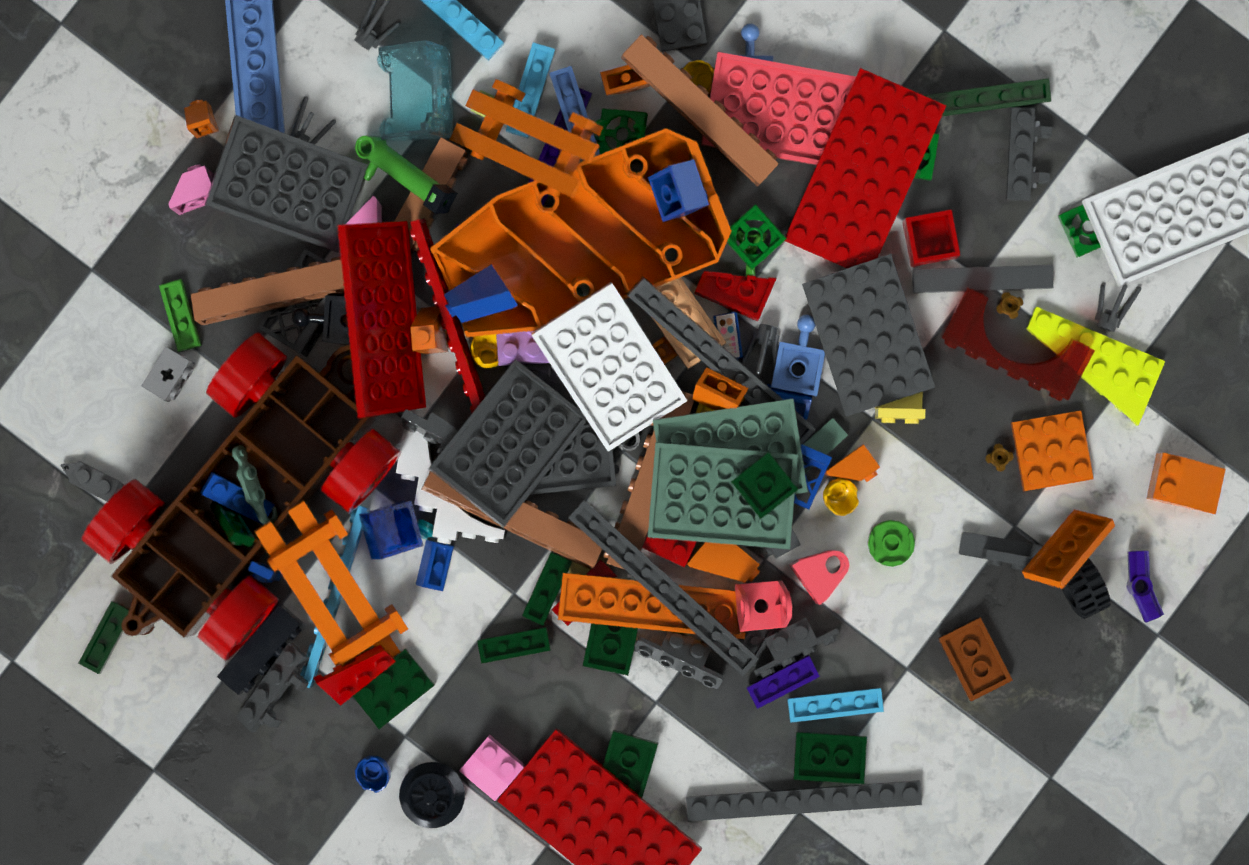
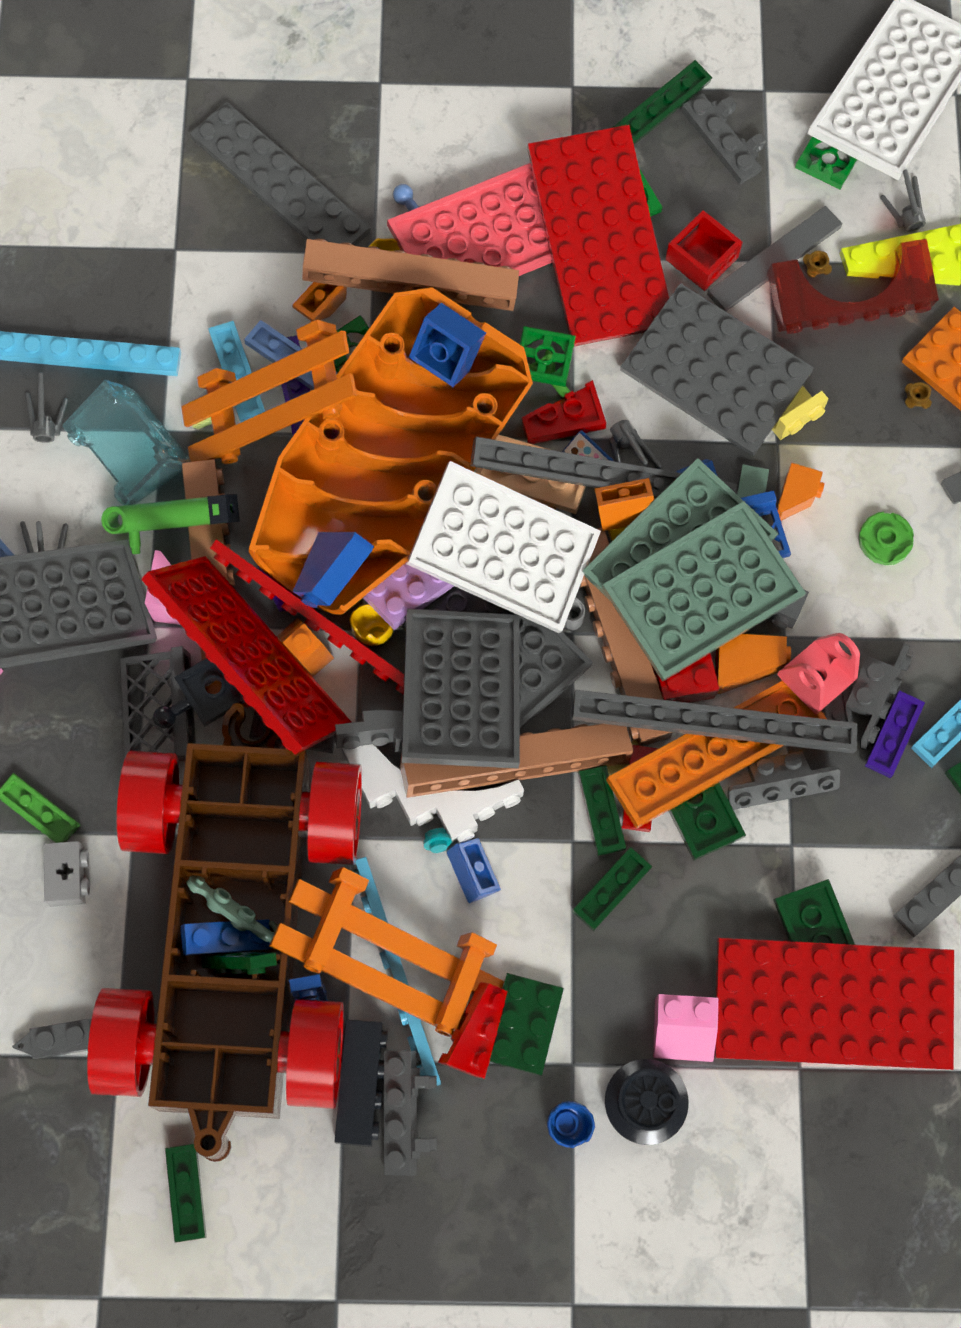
camera: 40 degrees left, 15 degrees down
nougat brick [191,256,345,325] -> none
clear blue piece [359,501,424,559] -> none
dark green plate [731,452,798,519] -> none
medium blue plate [771,314,825,397] -> none
coral hose [789,550,849,605] -> none
yellow hair [823,478,859,516] -> none

